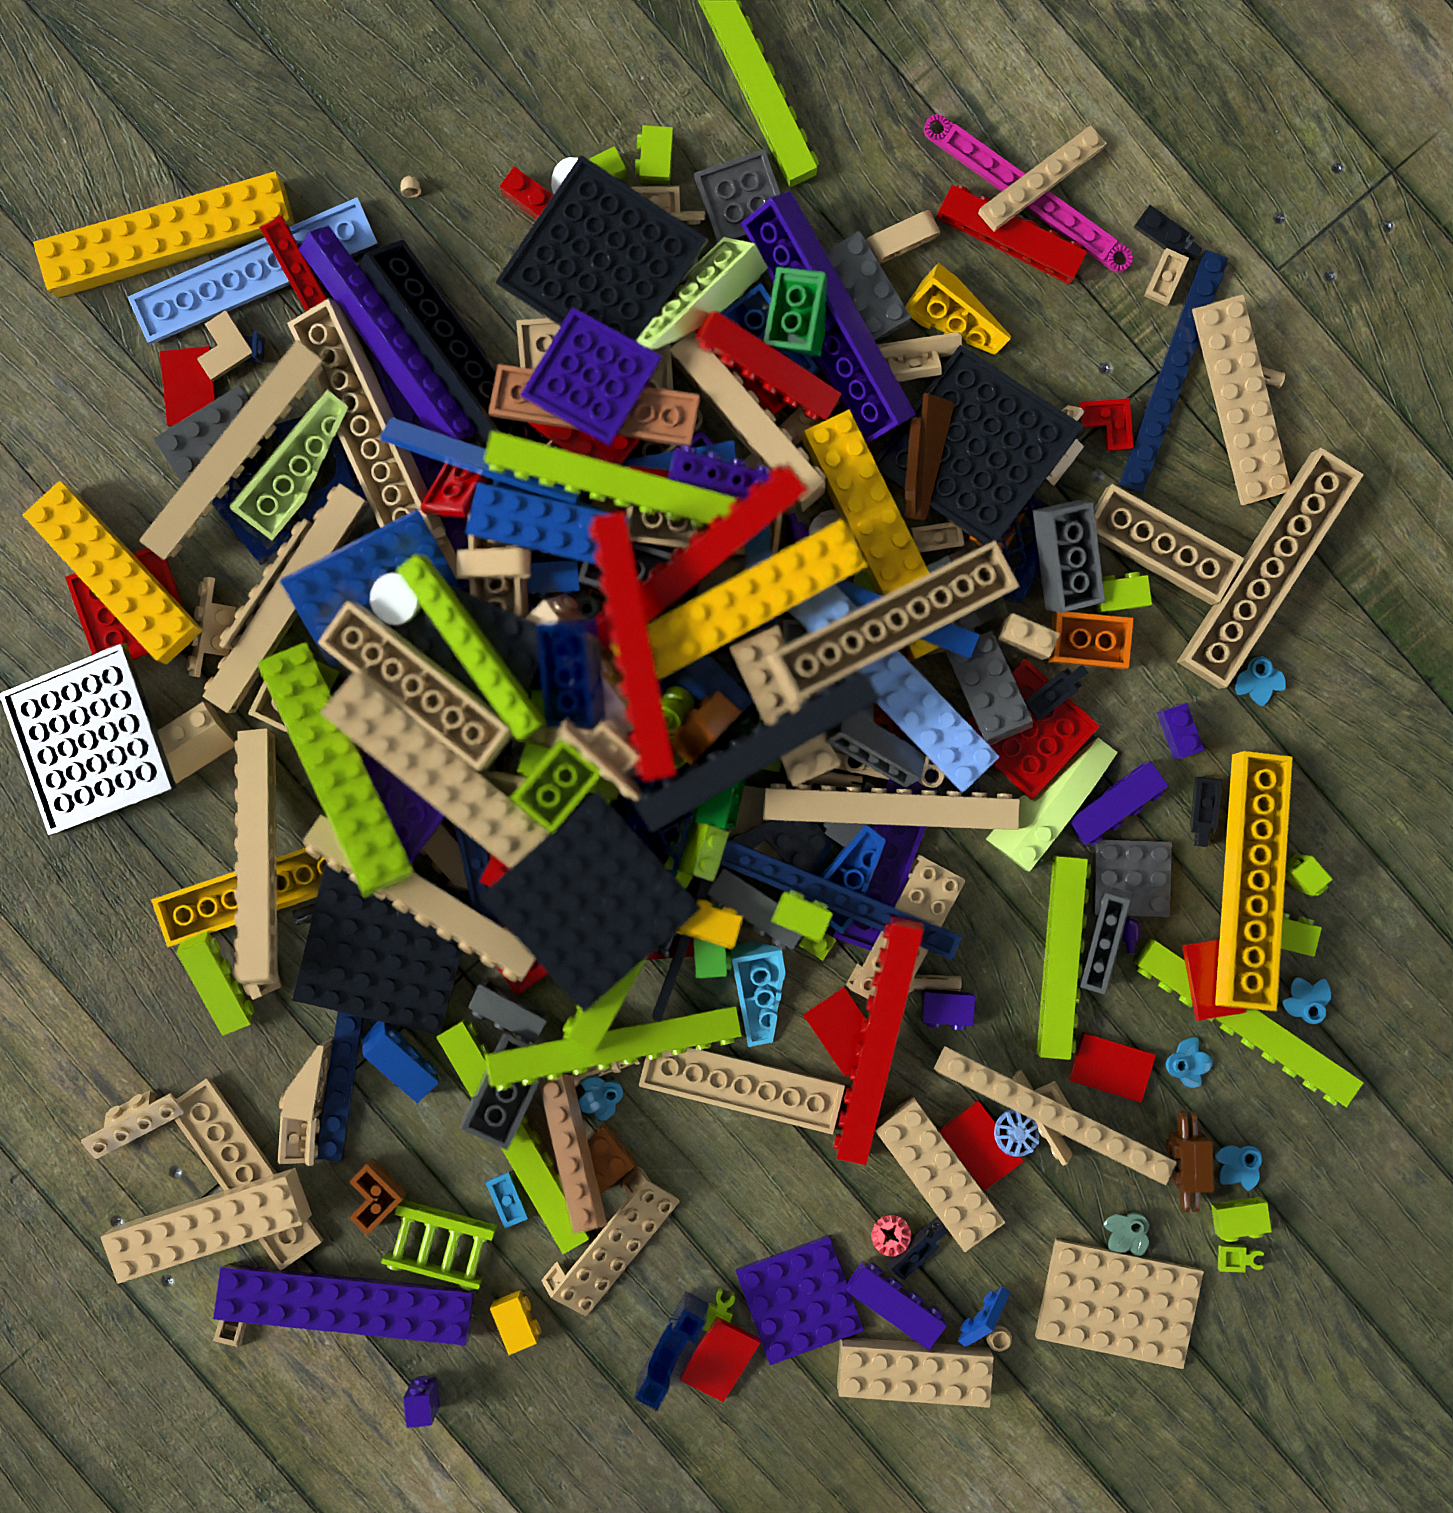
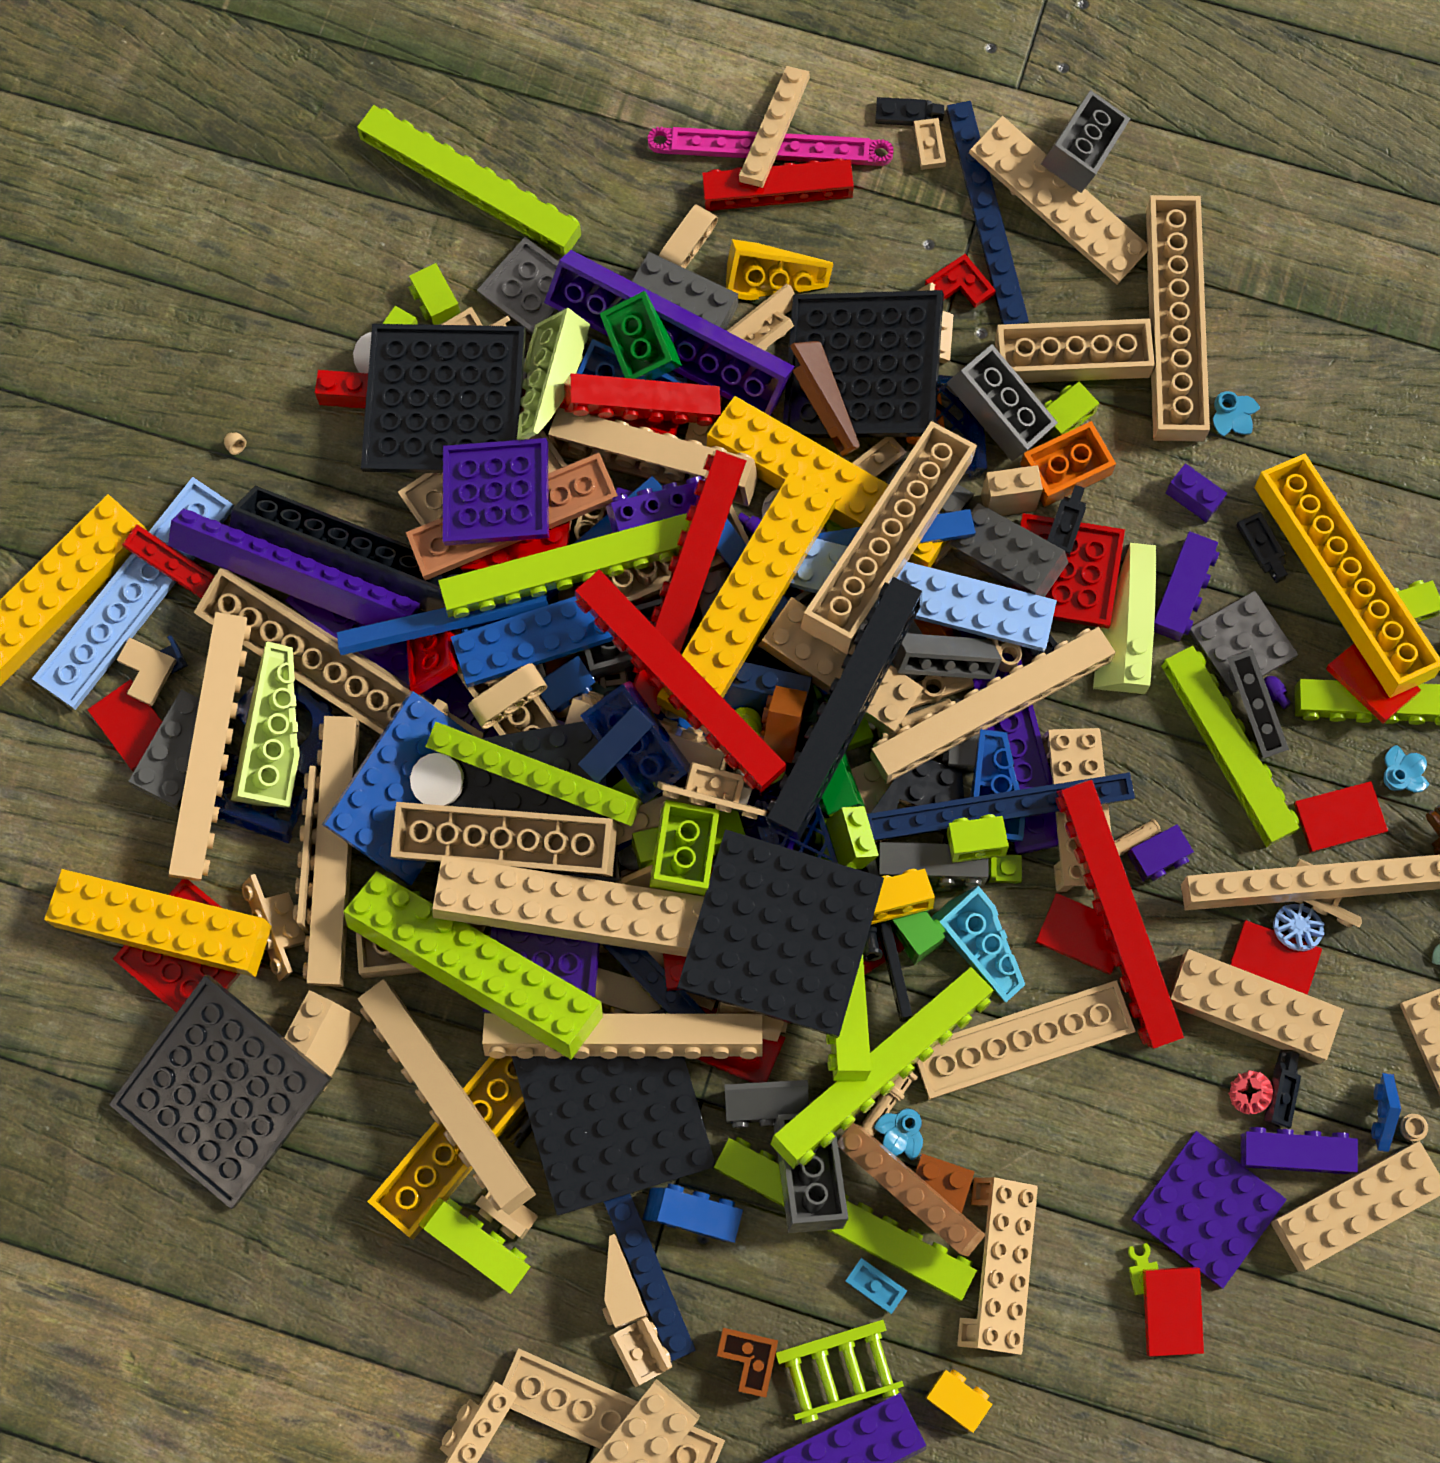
camera: 35 degrees left, 15 degrees down
clear blue arch [635,1291,707,1411] -> none
lime brick [1285,854,1332,896] -> none
none -> dark blue tile [578,705,655,783]
none -> dark grey brick [1041,90,1131,193]

